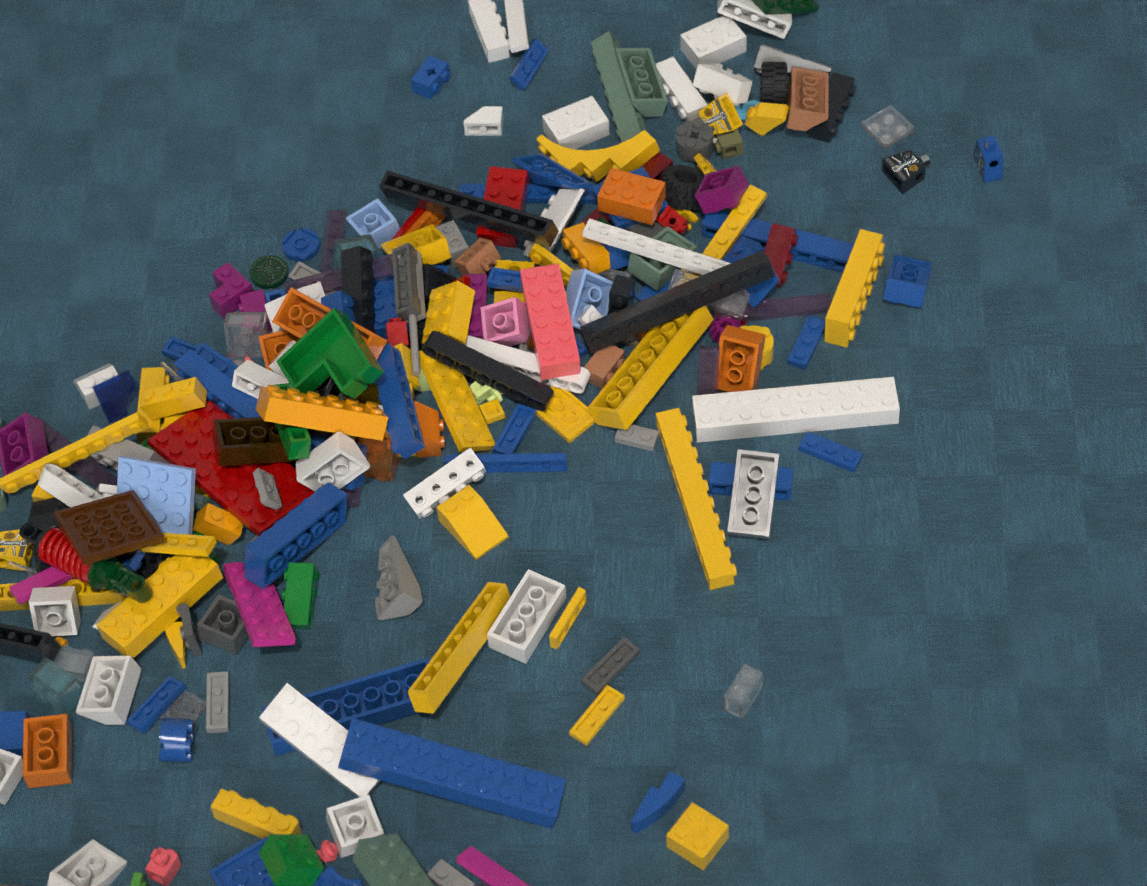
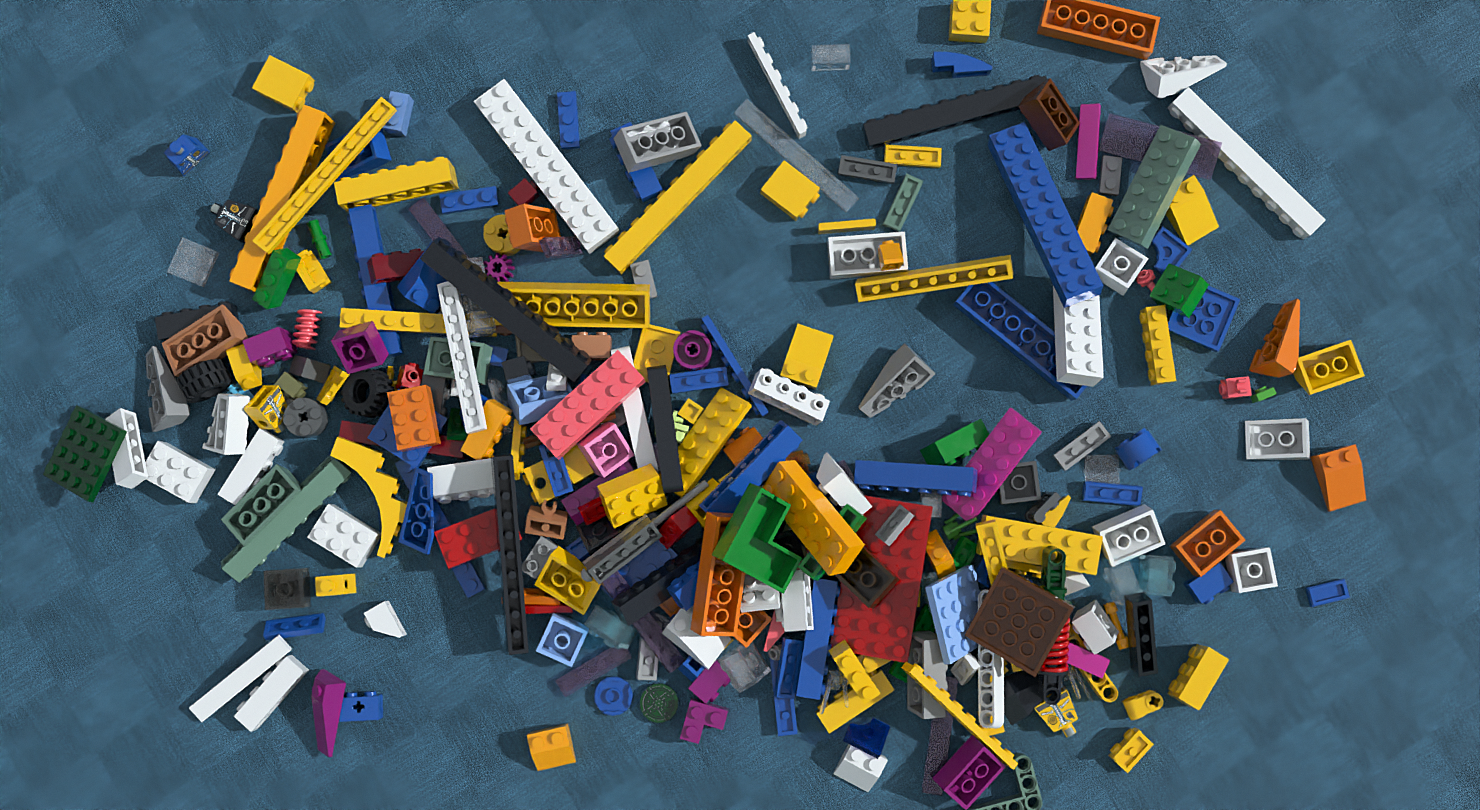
camera: 125 degrees left, 30 degrees up
none -> light orange brick [229,105,335,292]
none -> magenta brick [243,327,298,368]
none -> yellow brick [252,55,315,113]
none -> yellow plate [252,97,397,254]
none -> green brick [252,248,301,309]
none -> clear smoke brick [263,568,311,610]
none -> dark grey slope [289,355,331,384]
none -> coral piece [291,309,322,350]
none -> yellow hinge [296,250,332,294]
none -> green pin [306,220,332,259]
none -> magenta wedge [311,669,346,757]
none -> yellow torso [315,574,356,597]
none -> medium blue brick [382,91,414,137]
none -> dark red brick [508,178,539,206]
none -> light orange slope [527,723,576,771]
none -> magenta brick [673,330,712,371]
none -> clear tile [734,99,859,213]
none -> white plate [748,32,808,139]
none -> yellow brick [760,160,820,221]
none -> black brick [862,75,1047,150]
none -> light orange slope [878,240,904,271]
none -> sand green tile [882,173,923,232]
none -> bright green plant [942,513,977,540]
none -> reddish brown slope [1018,78,1080,151]
none -> light orange brick [1076,192,1114,256]

